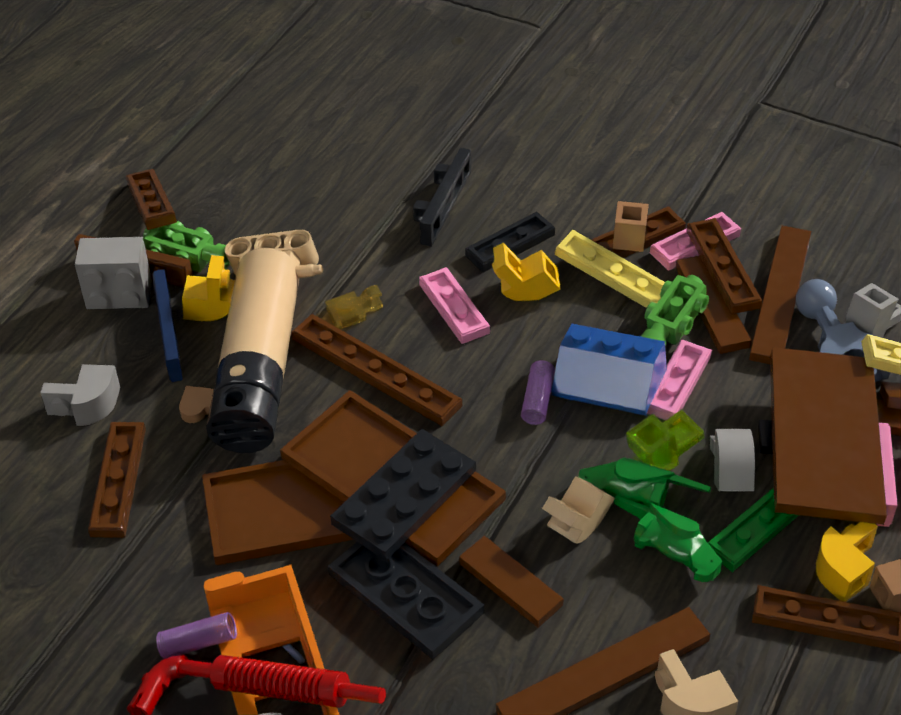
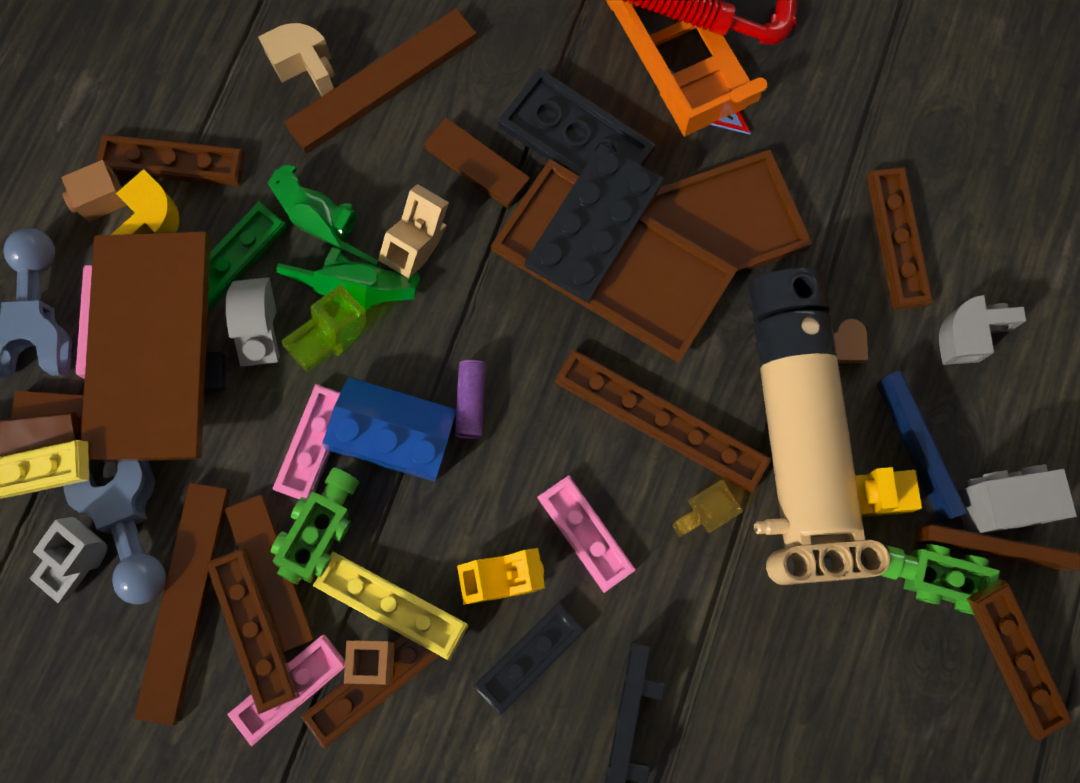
camera: 170 degrees right, 30 degrees up
medium lavender piece [156,612,237,659] -> none

